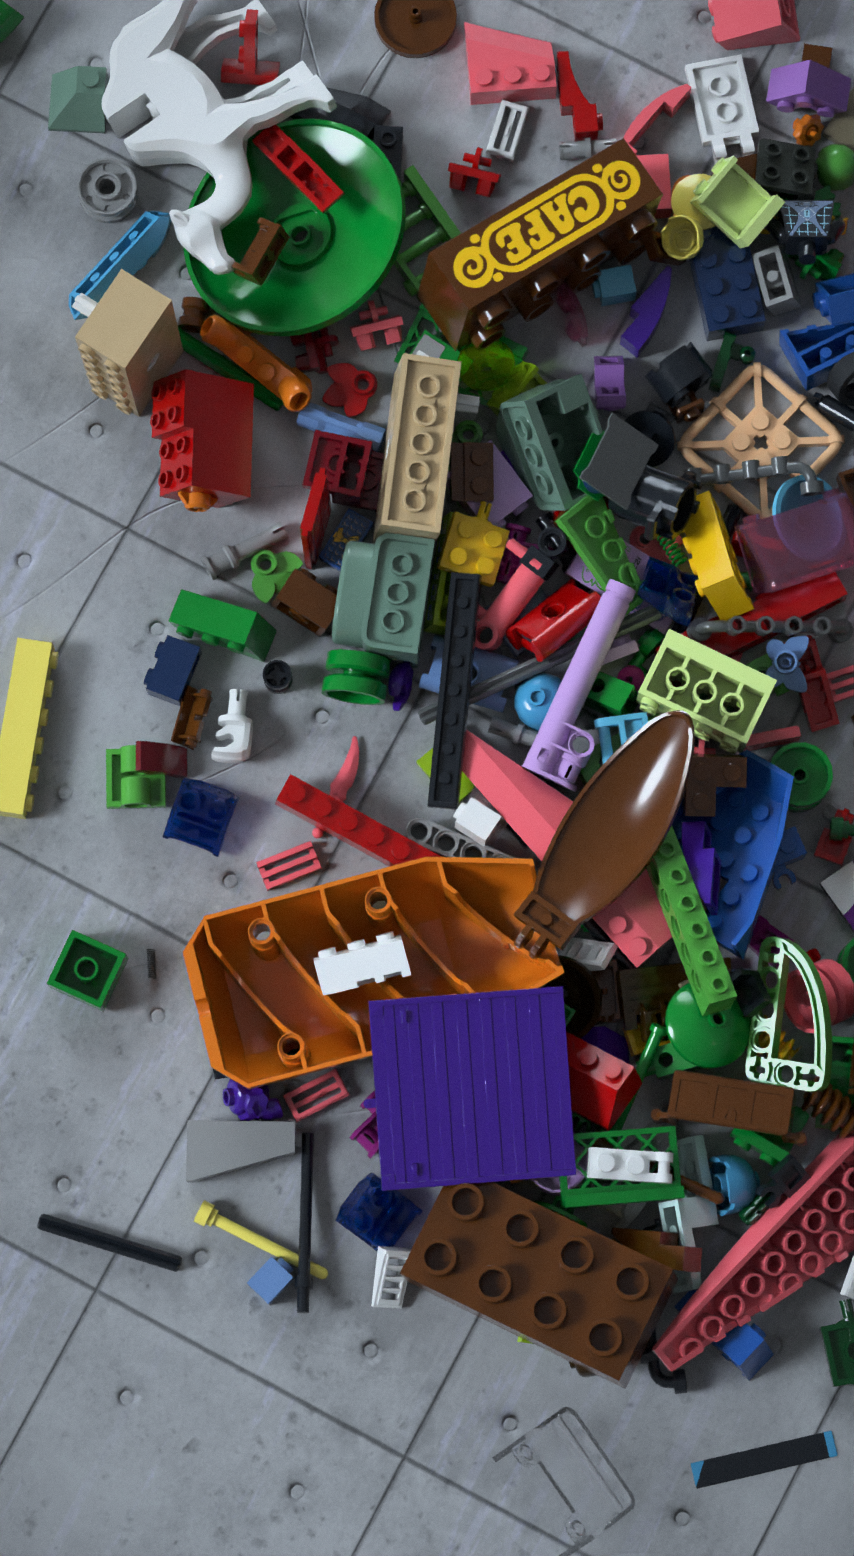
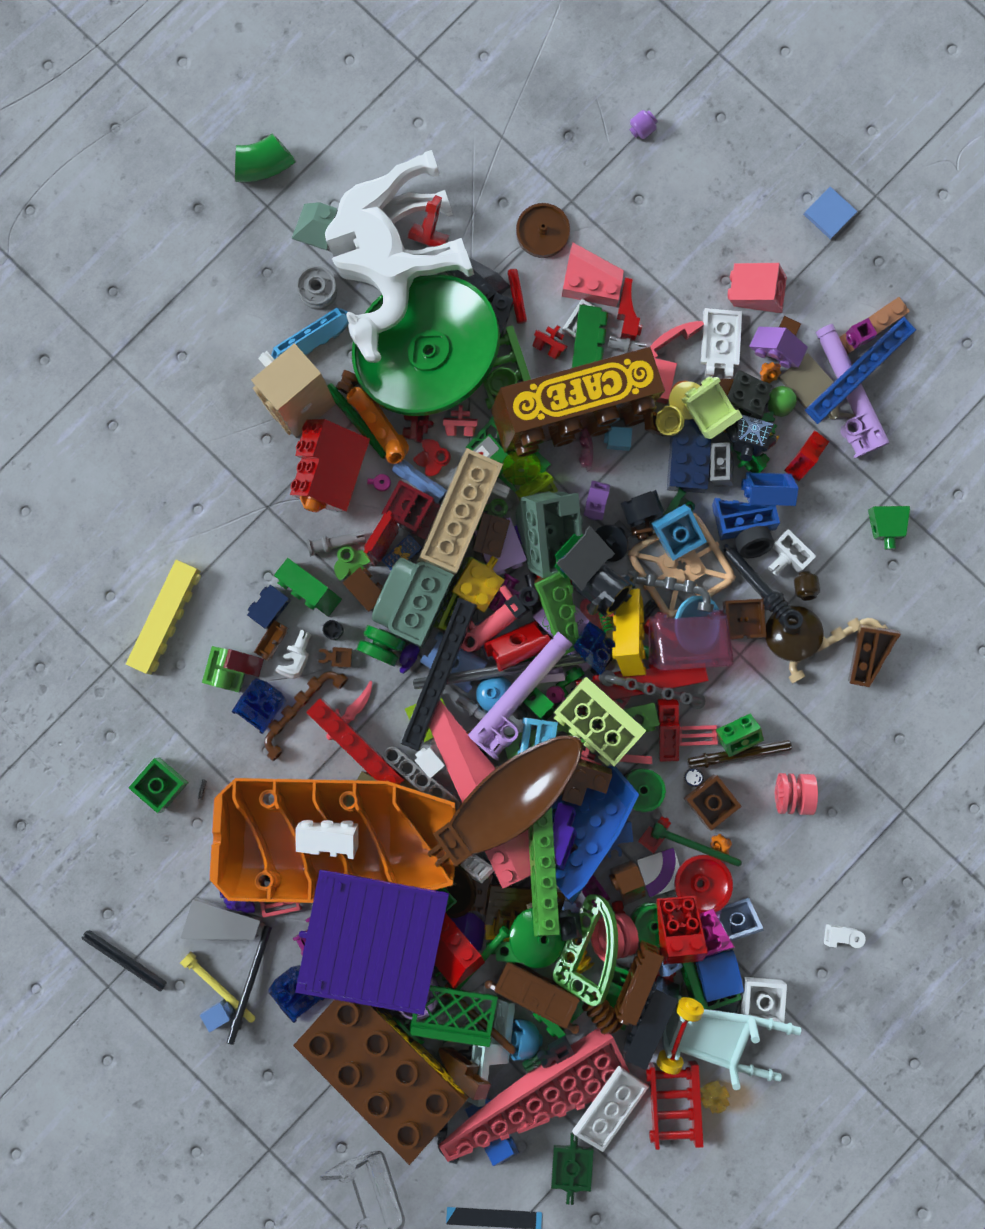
camera: 15 degrees right, 5 degrees up
reddish brown hinge [231,217,290,286] -> none
red slope [252,125,345,214] -> none
coral tile [256,841,322,891] -> none
white slope [371,1246,411,1309] -> none
white plate [587,1147,674,1184] -> none
dark purple slope [620,265,672,358] -> none
medium blue animal [766,636,809,693] -> none
none -> reddish brown bar [264,671,349,761]
none -> reddish brown plate [318,647,353,668]
none -> dark pink piece [367,474,391,492]
none -> bright green hair [487,367,517,397]
none -> red axle [508,269,527,324]
none -> green windscreen [571,304,608,368]
none -> reddish brown wedge [608,860,646,905]
none -> dark azure brick [651,504,707,561]

